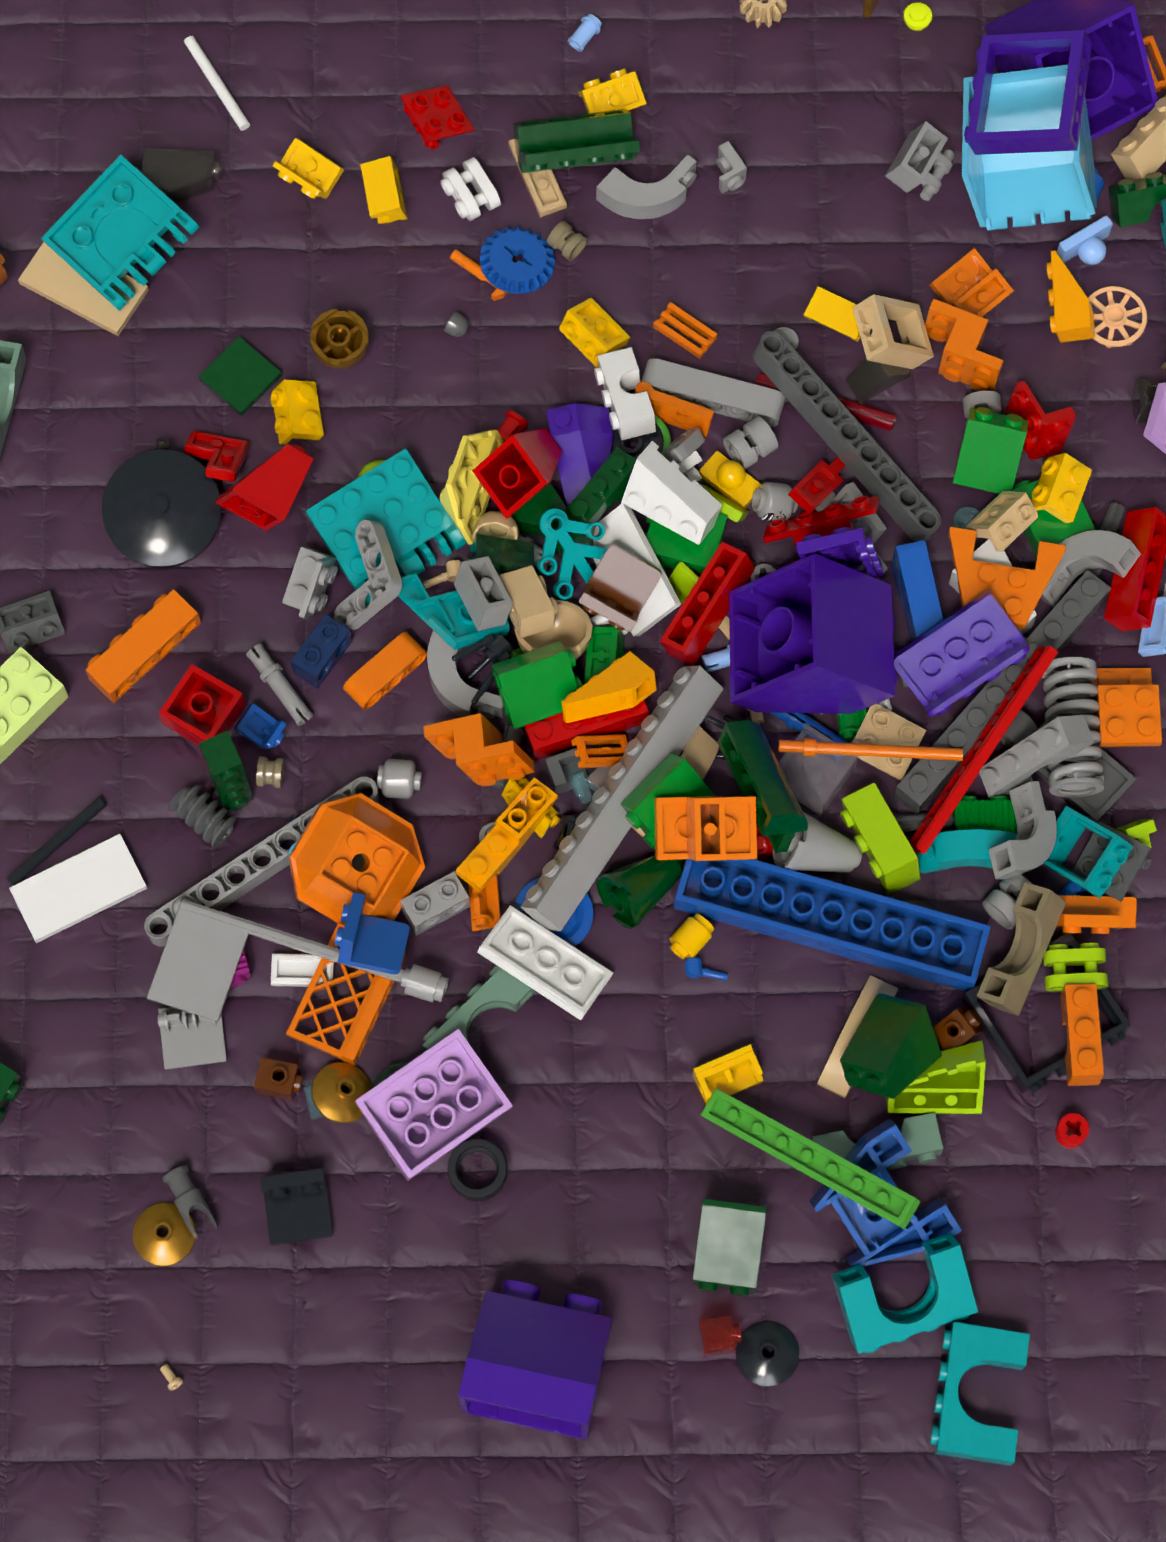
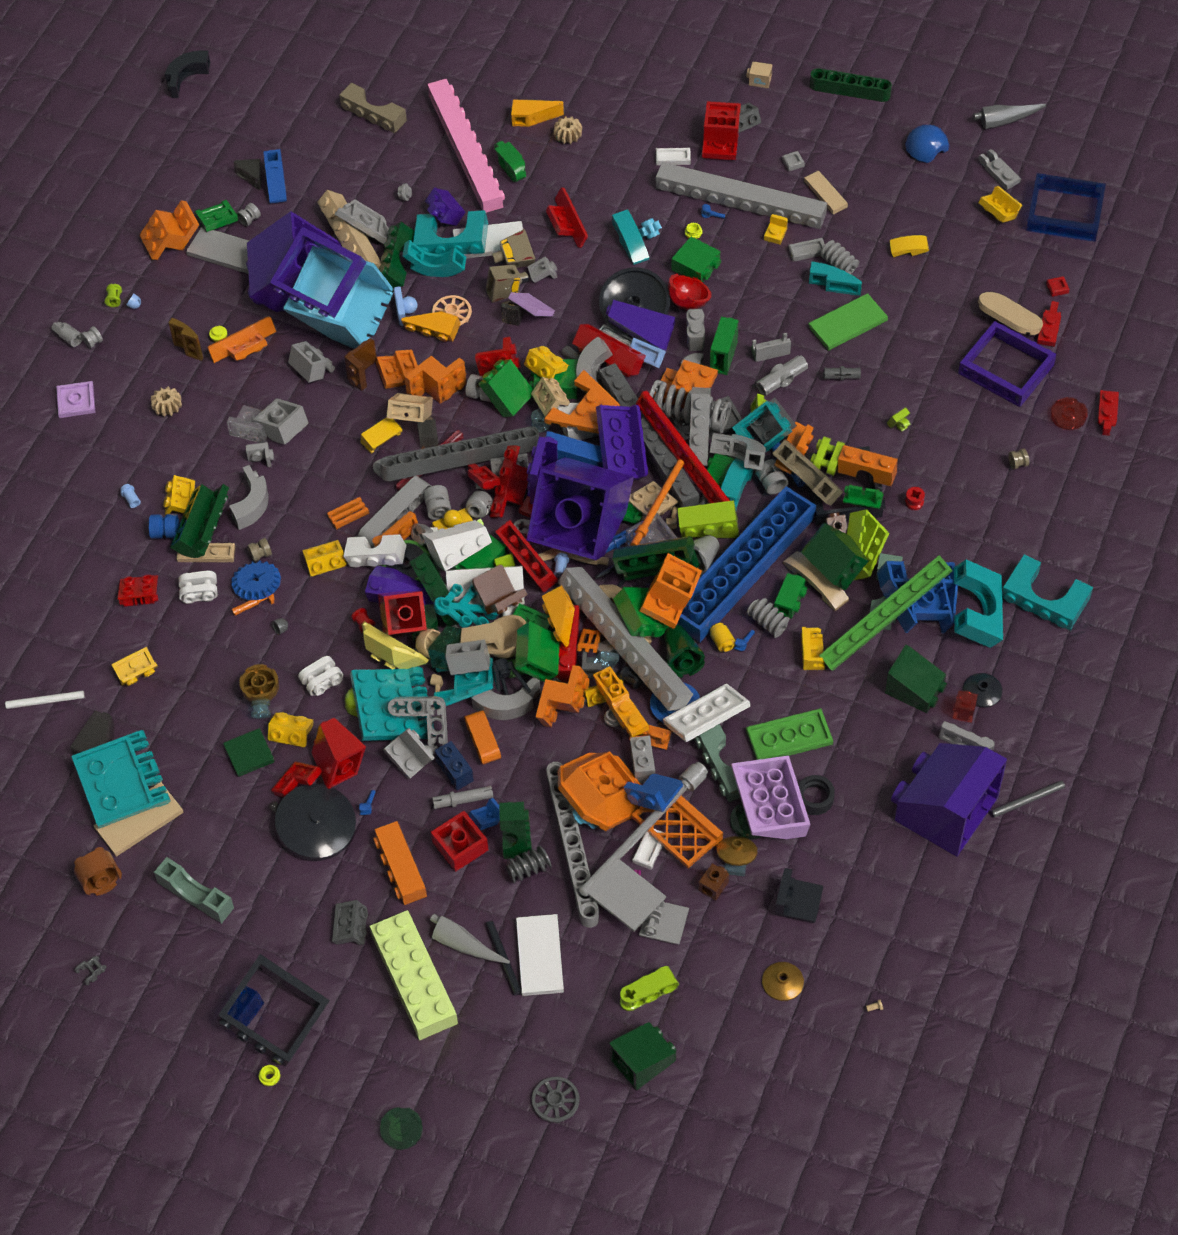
camera: 65 degrees left, 15 degrees down
dark grey piece [162,1165,217,1239] -> none
yellow hinge [360,156,407,224] -> none
light grey head [377,758,422,799] -> none
none -> blue wheel [149,514,179,539]
none -> orange bracket [207,316,276,363]
none -> clear bracket [227,405,267,443]
none -> clear light blue wheel [251,699,271,719]
none -> light grey slope [253,398,309,445]
none -> white brick [298,656,343,696]
none -> reddish brown bracket [344,338,376,391]
none -> blue hand [359,790,376,815]
none -> light grey piece [430,914,510,964]
none -> lime piece [620,966,679,1011]
none -> tan hand [666,507,677,530]
none -> bright green tile [746,708,833,760]
none -> light grey piece [747,598,790,638]
none -> green brick [774,573,807,619]
none -> green hinge [843,484,884,509]
none -> light grey hinge [939,721,995,750]
none -> dark grey bar [991,781,1065,818]

